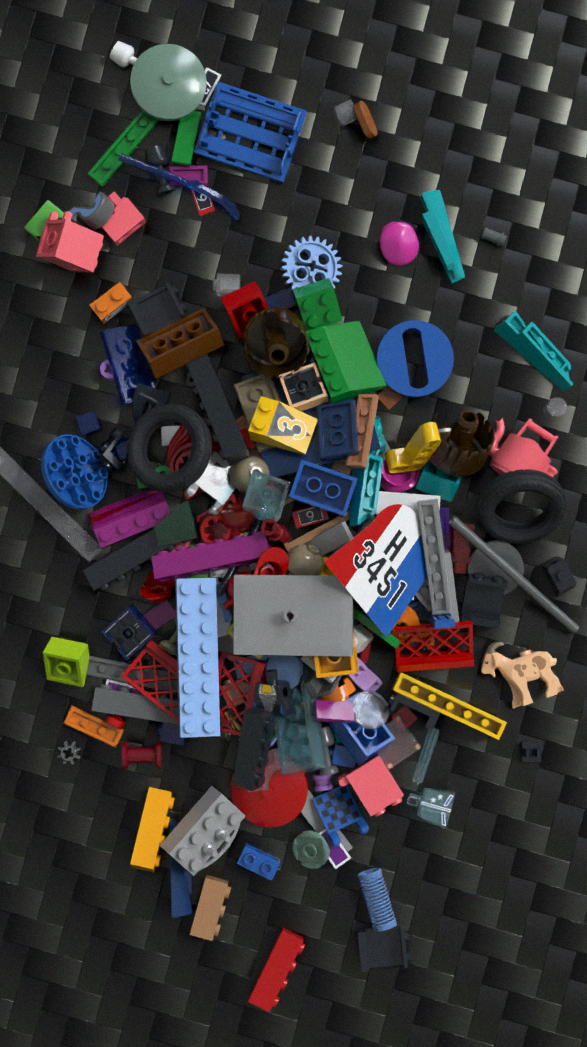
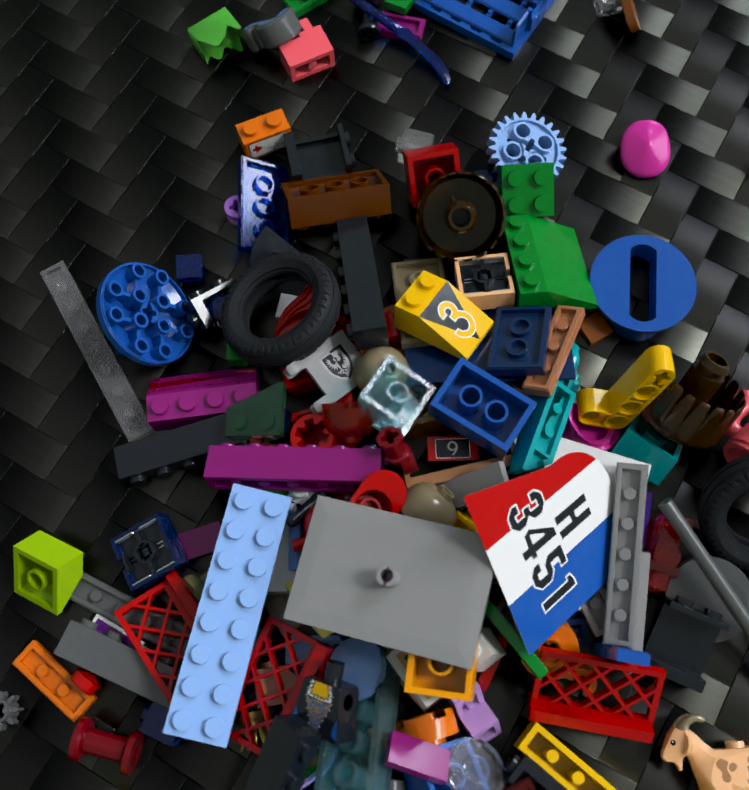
camera: 20 degrees right, 15 degrees down
coral container [36,211,104,272] -> none
red piece [140,571,174,604] -> none
sticker [189,186,215,216] -> none
dark grey panel [304,669,342,699] -> none
teal wedge [420,190,465,284] -> none

